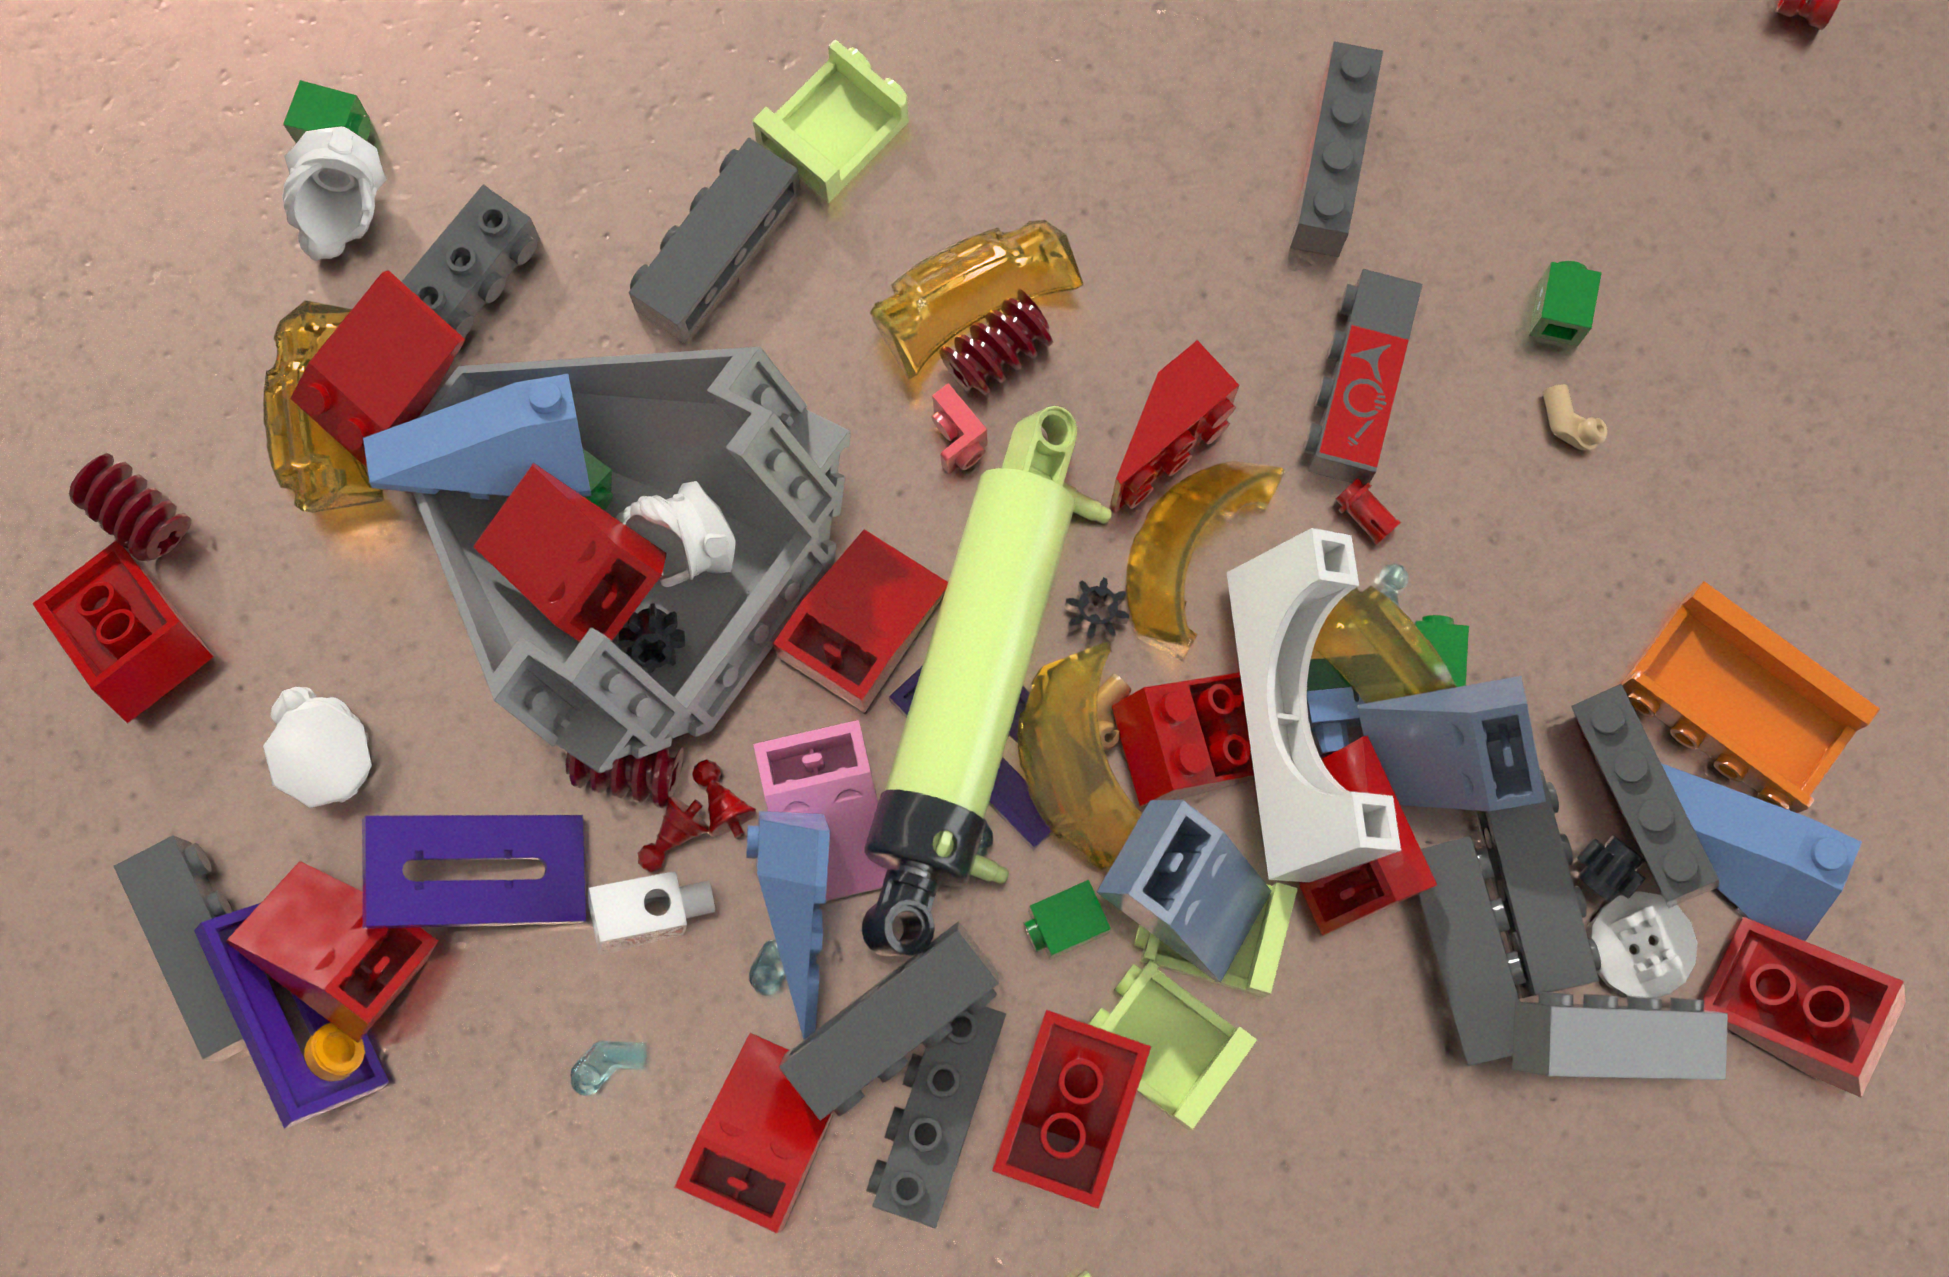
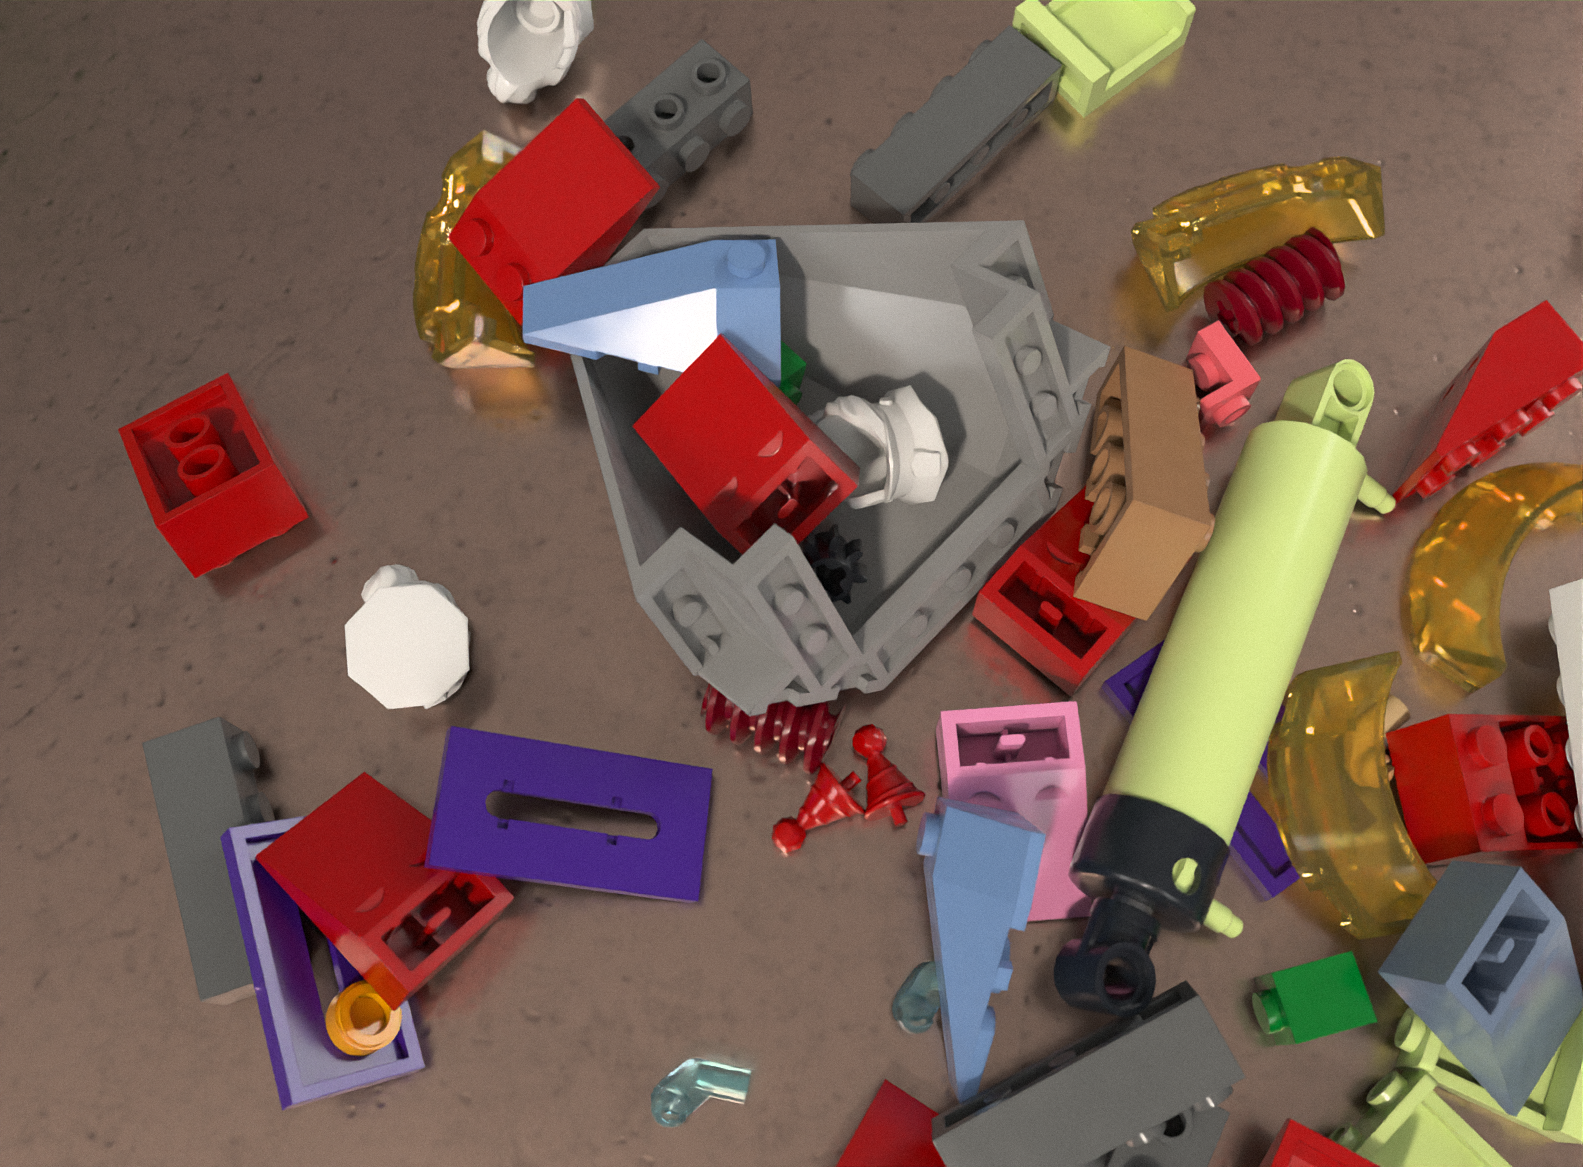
camera: 15 degrees right, 5 degrees down
dark red piece [69,453,191,561] -> none
white torso [588,872,715,955] -> none
black gear [1064,577,1130,645] -> none
none -> medium nougat wedge [1073,346,1215,621]

